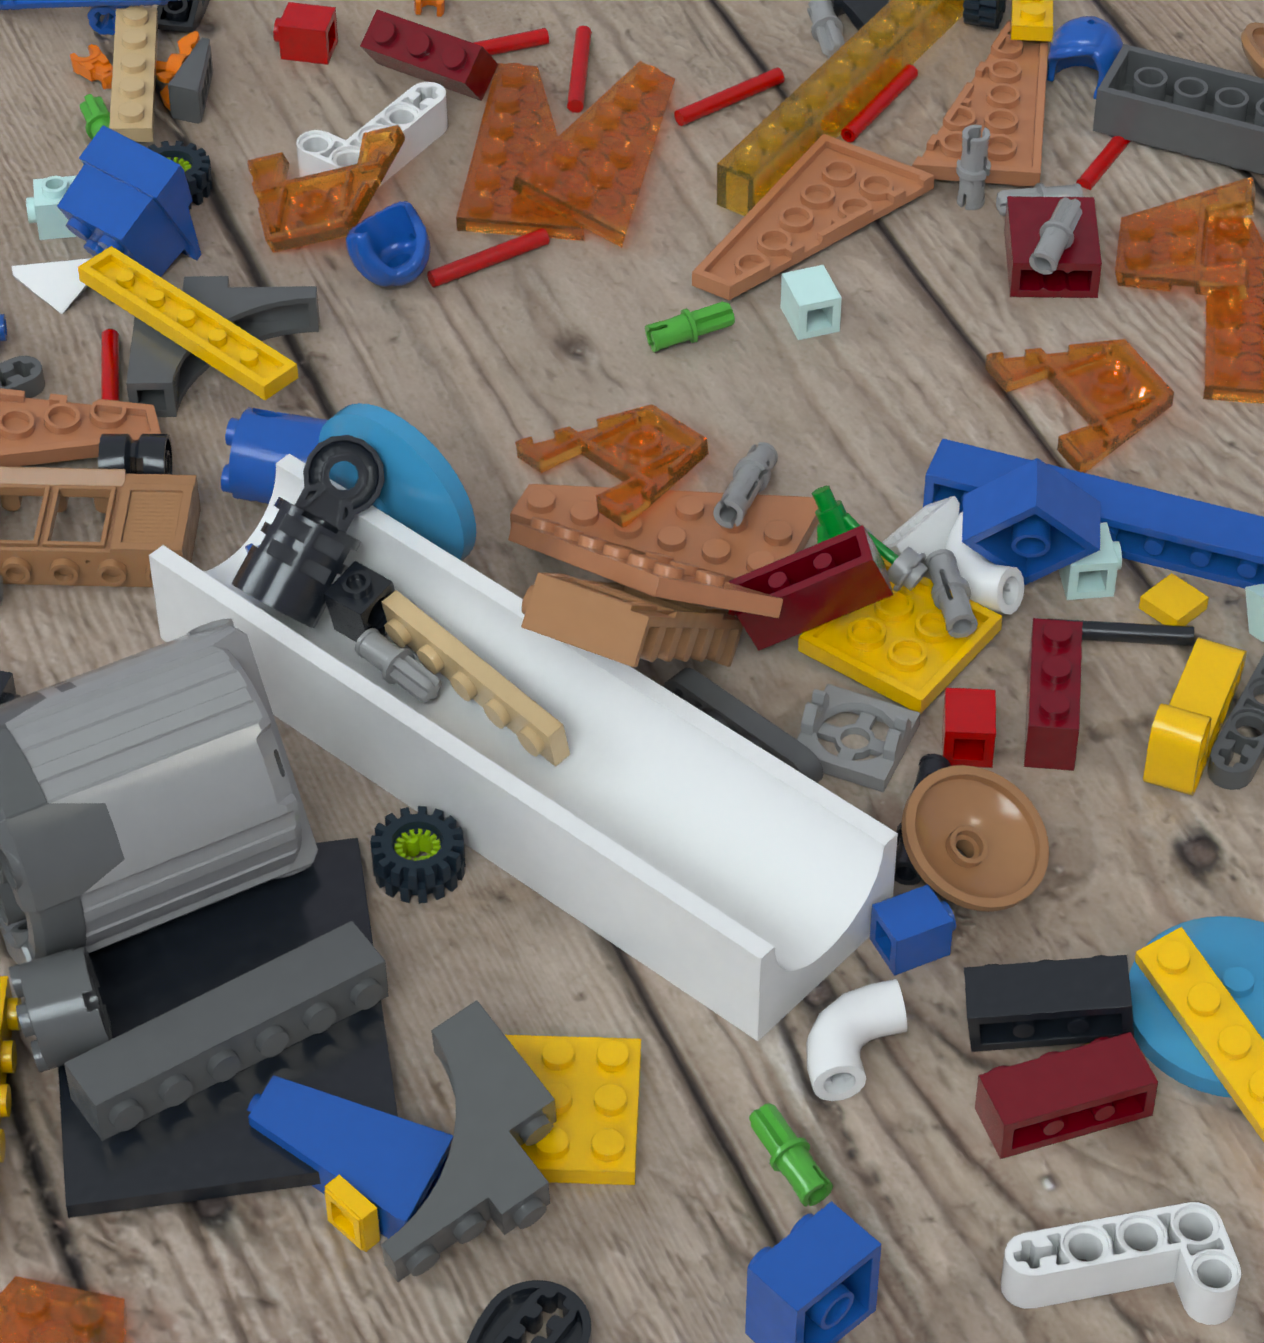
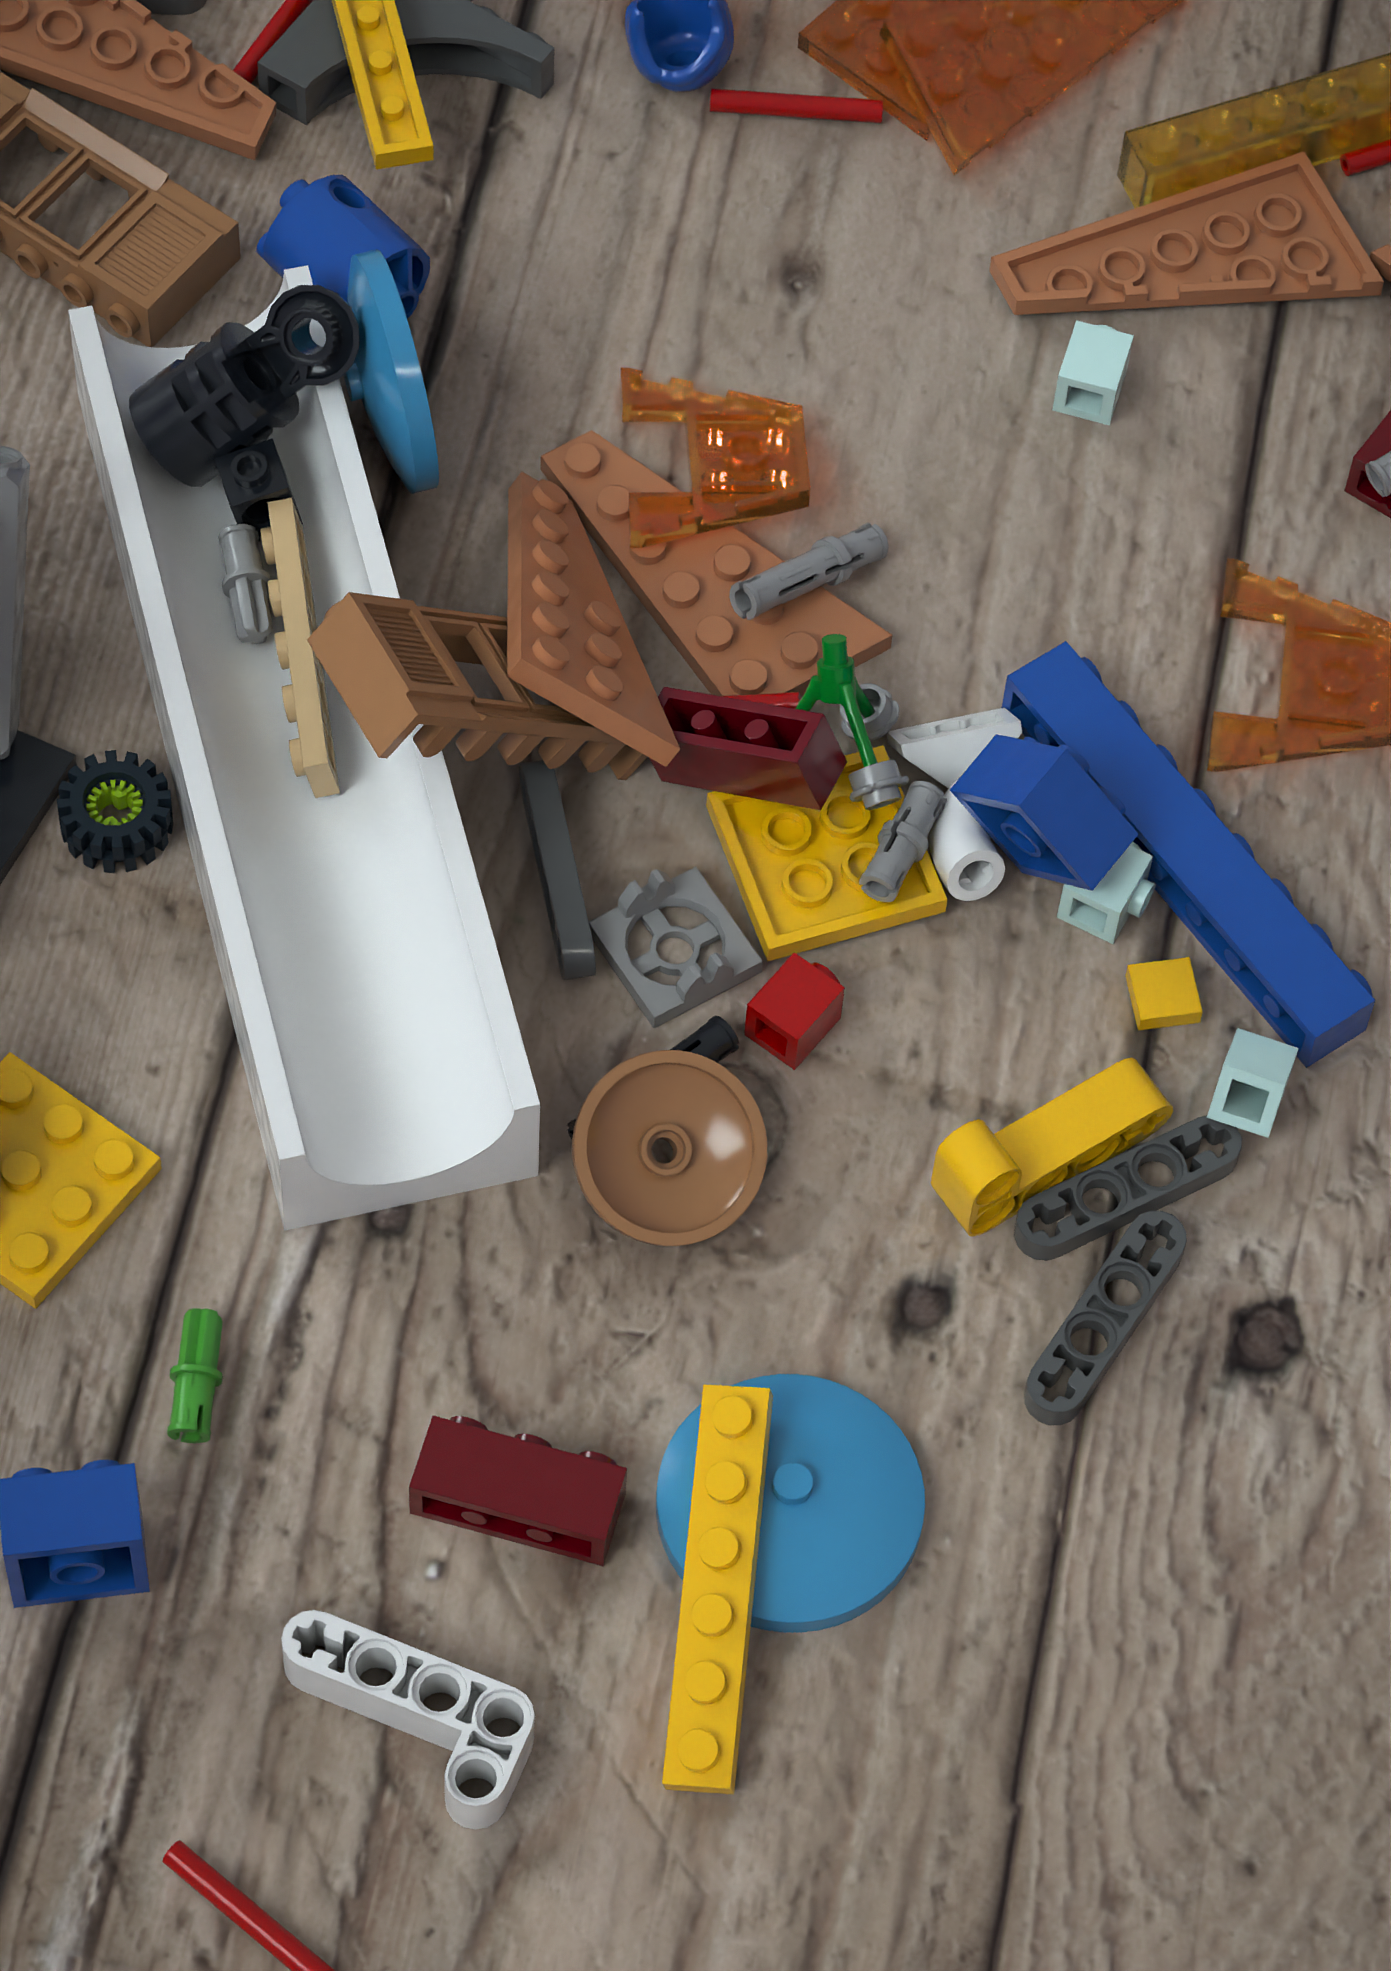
camera: 30 degrees right, 15 degrees up
black wheel [98,434,173,475] -> none
bright green axle [645,301,735,353] -> none
red bar [674,67,785,126] -> none
white cylinder [806,979,907,1101] -> none
blue brick [870,884,956,976] -> none
black brick [964,955,1134,1052] -> none
dark red brick [1024,618,1083,771] -> none
black bar [1053,619,1194,646] -> none

